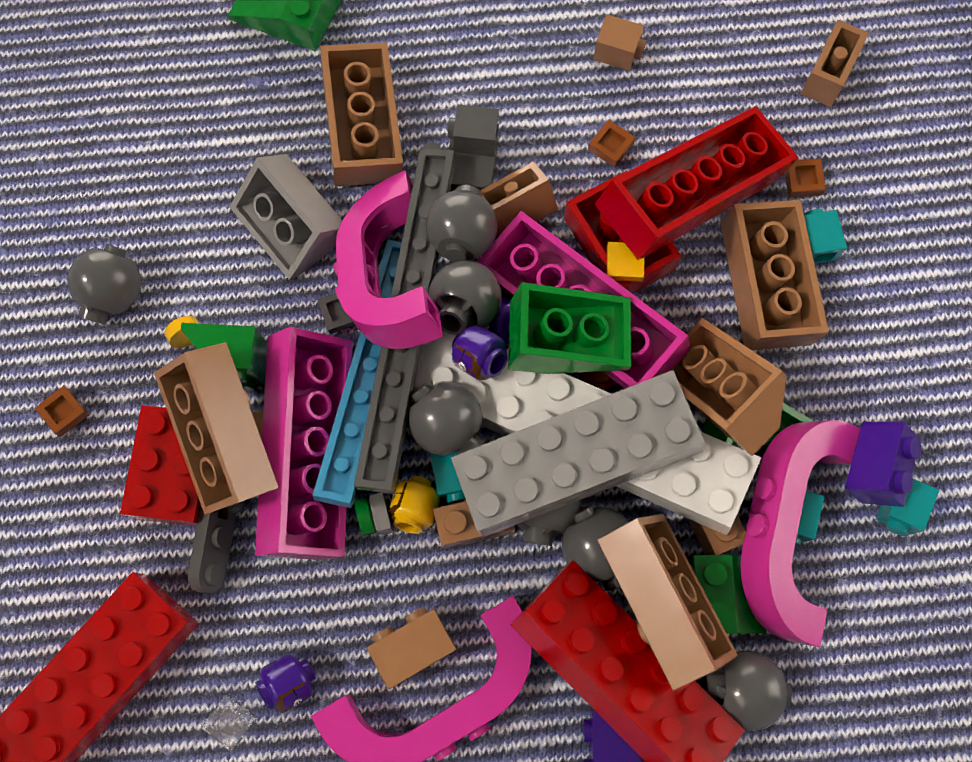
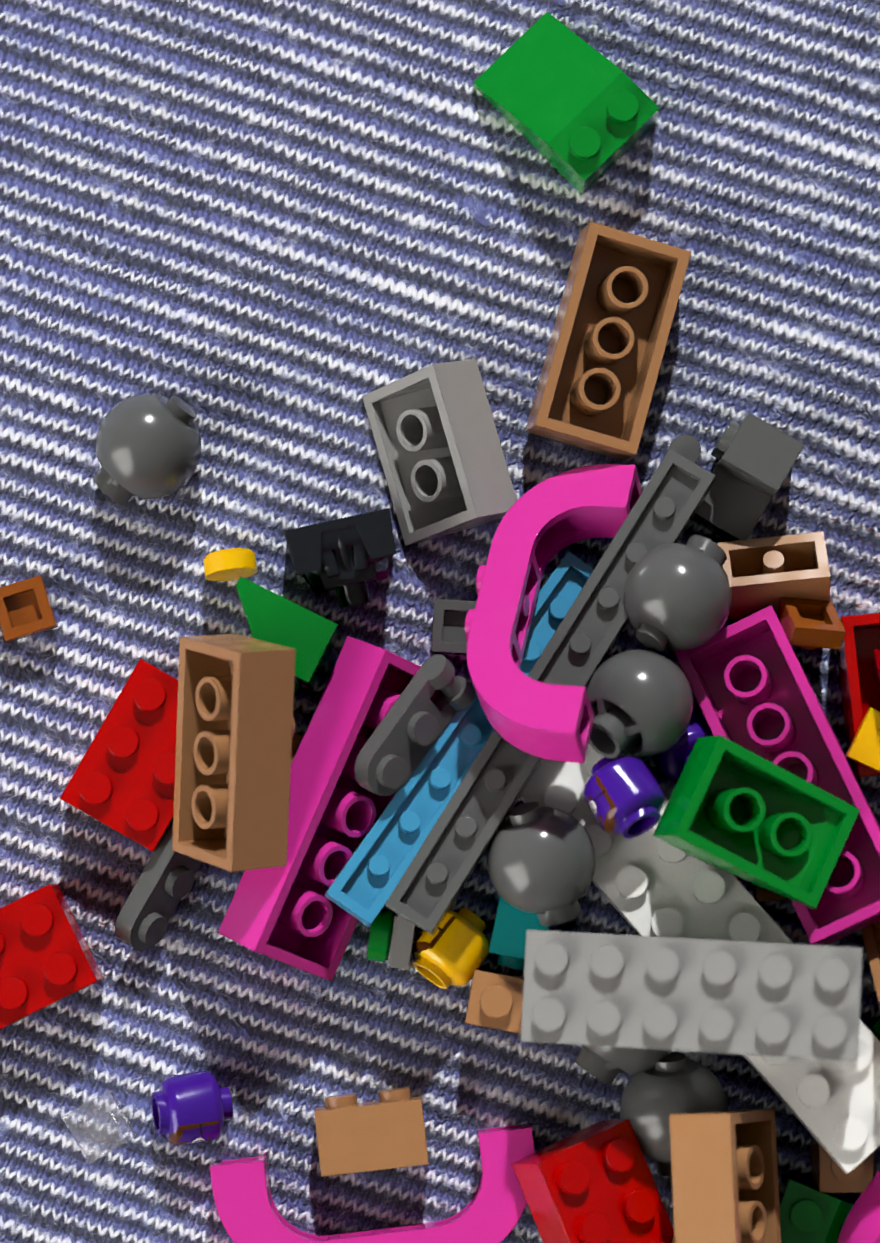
camera: 20 degrees right, 10 degrees up
none -> black brick [284,508,396,609]
none -> dark grey plate [354,654,476,796]
none -> dark orange plate [777,597,846,650]

